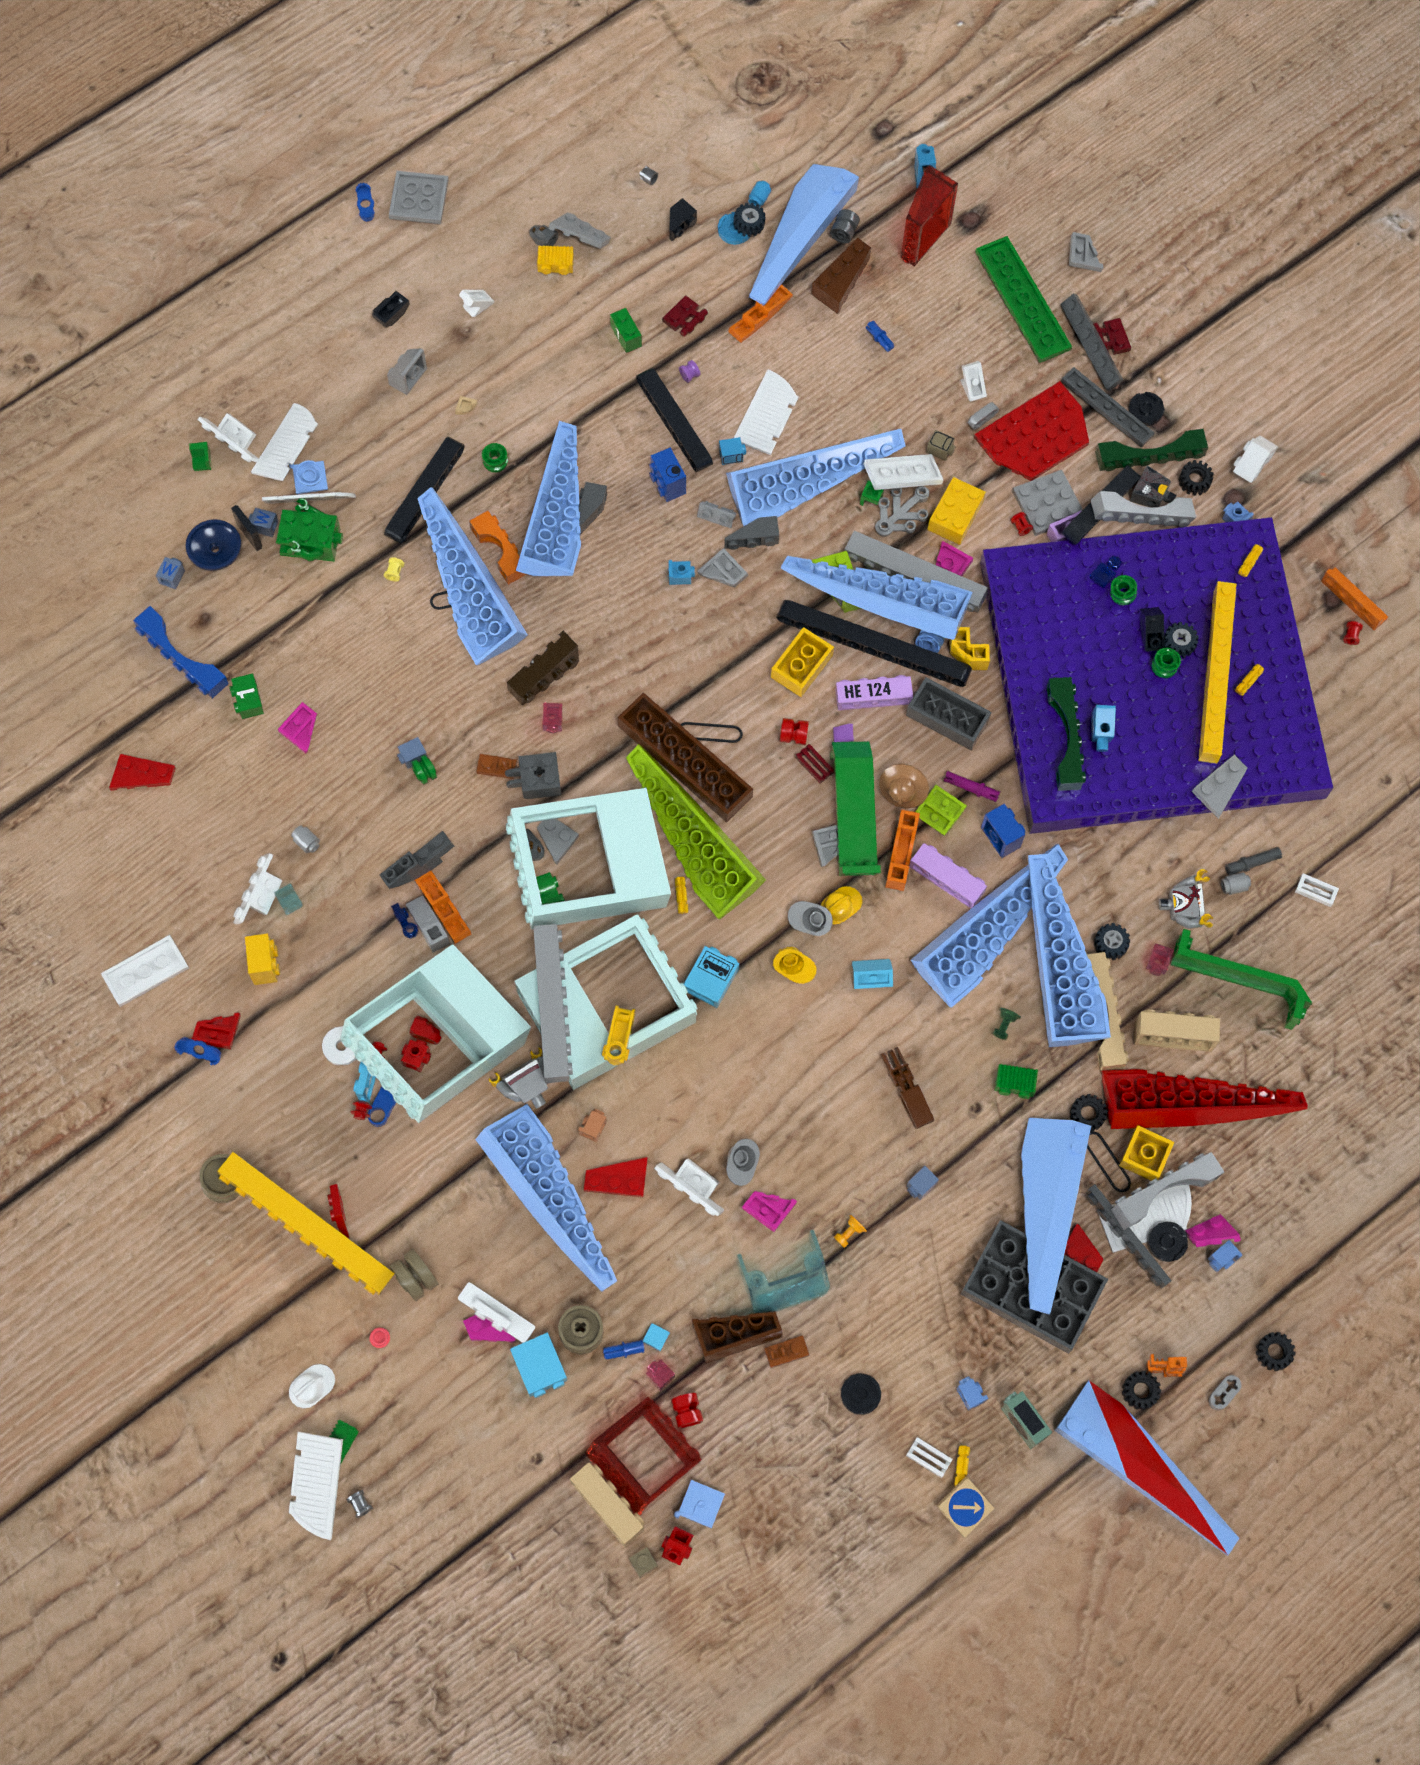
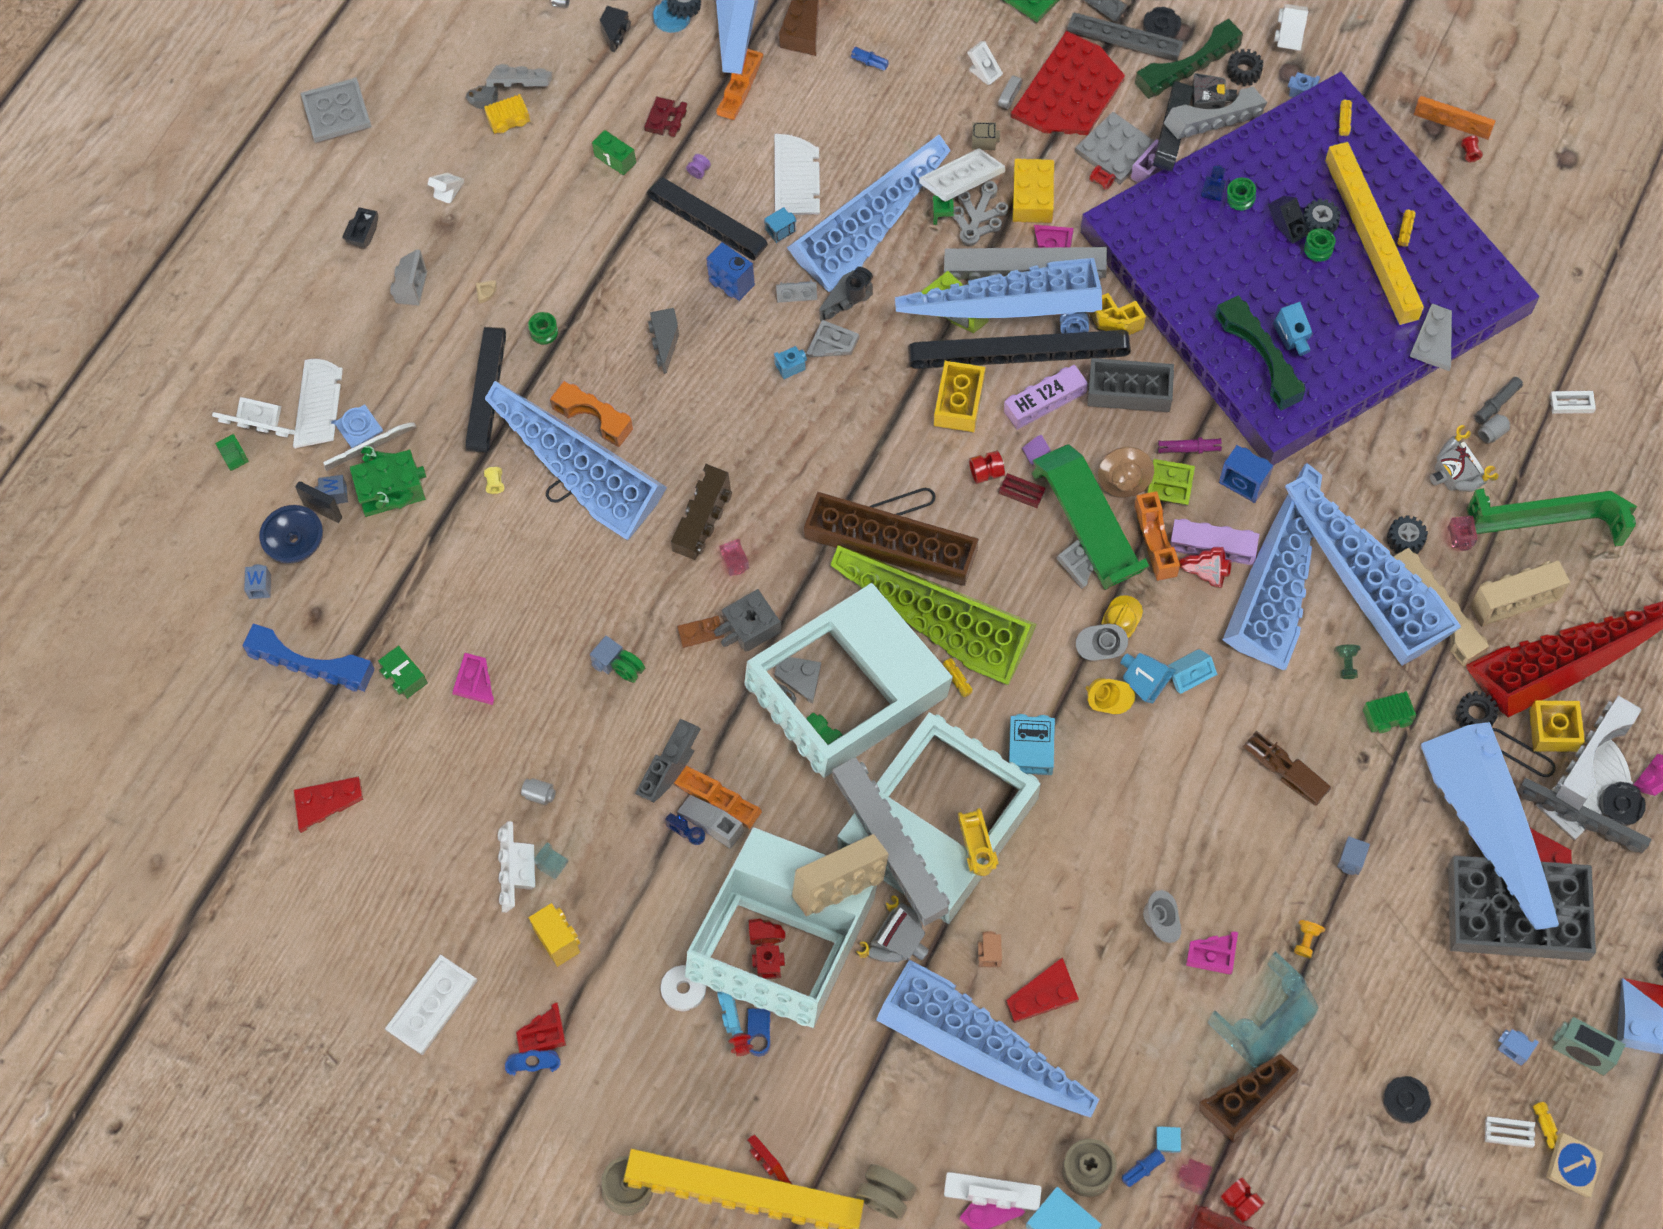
camera: 20 degrees left, 5 degrees down
blue piece [355,182,375,222] -> none
light blue wedge [516,421,581,576] -> none
white bracket [654,1159,724,1216] -> none
dark orange plate [764,1336,809,1369] -> none
none -> tan brick [792,834,889,916]
none -> black piece [845,266,873,302]
none -> dark azure torso [1120,653,1176,704]
none -> rock [1179,547,1232,588]

